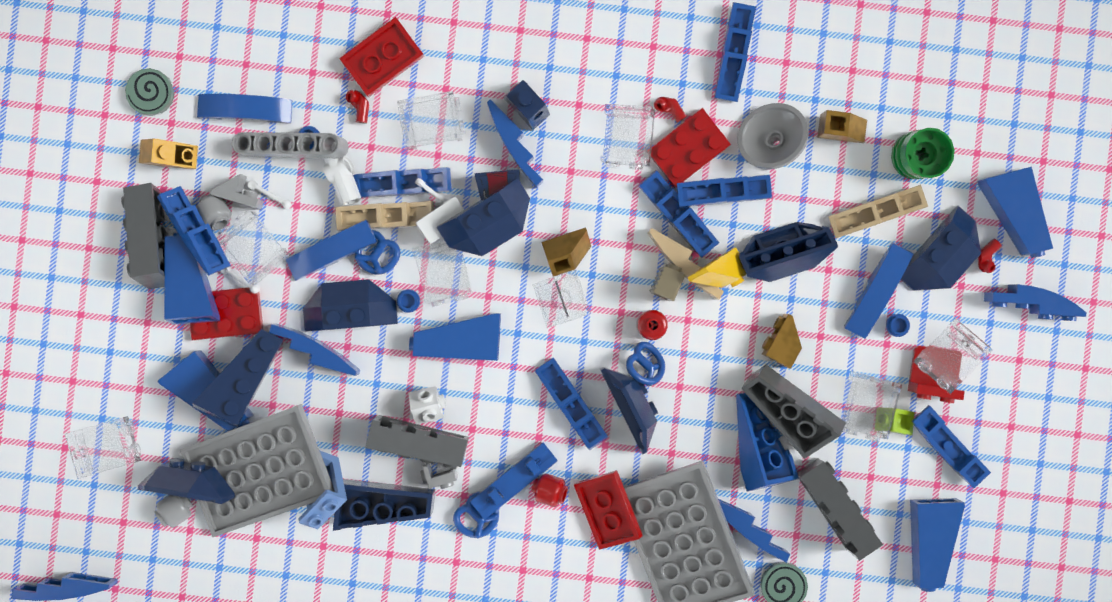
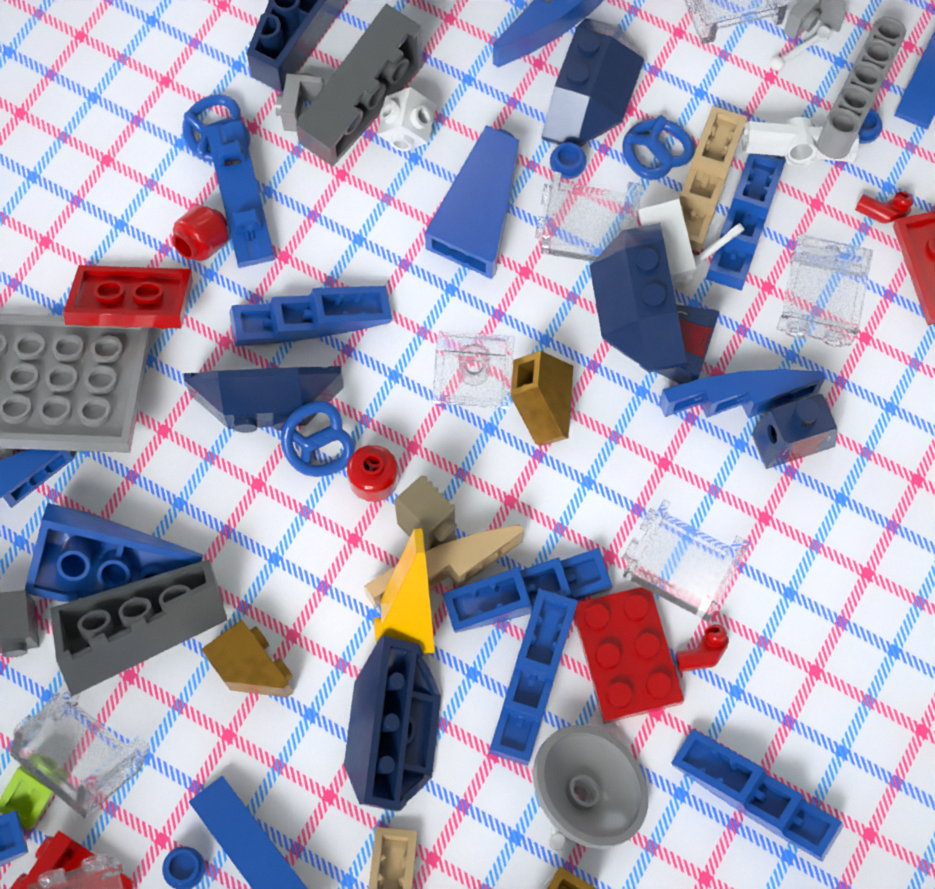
camera: 115 degrees right, 20 degrees down
blue slope [286,220,377,281] -> none

